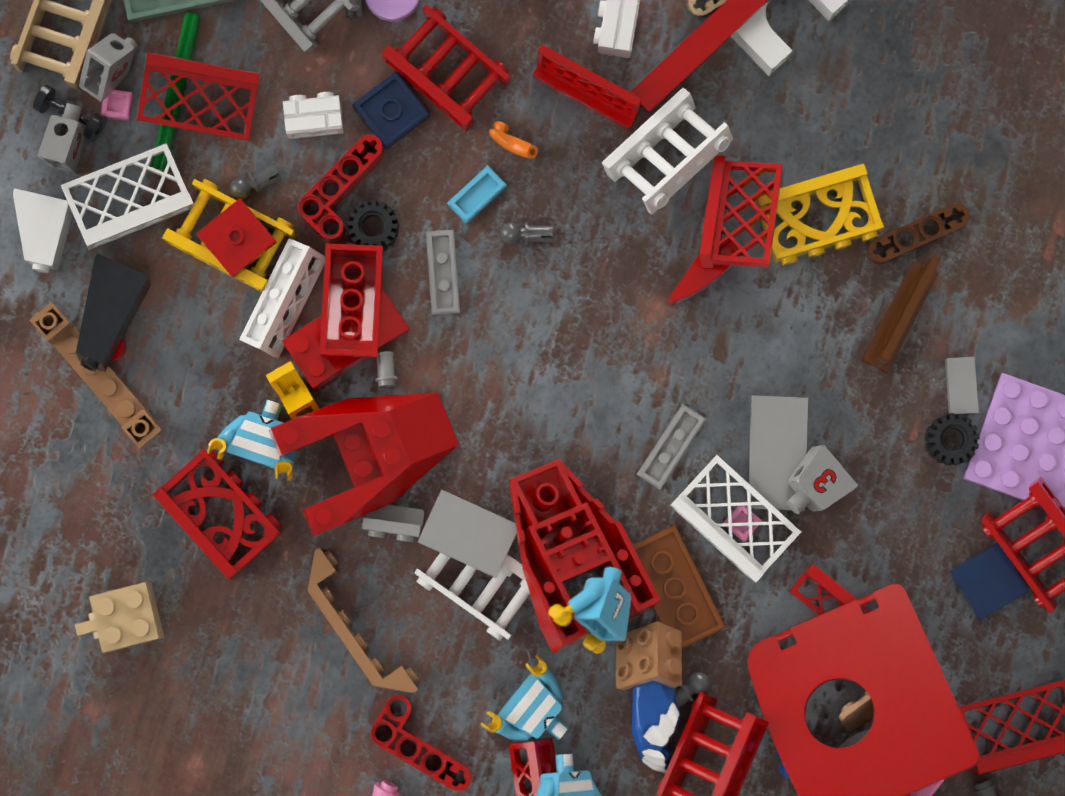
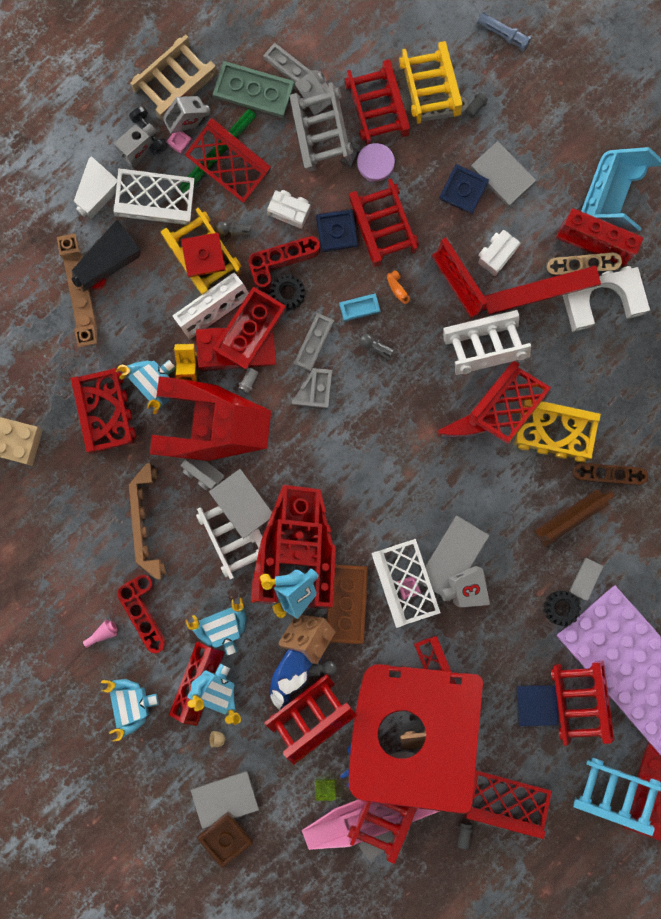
camera: 30 degrees right, 0 degrees up
light grey tile [636,404,706,490] -> none
none -> light grey wing [292,368,332,409]

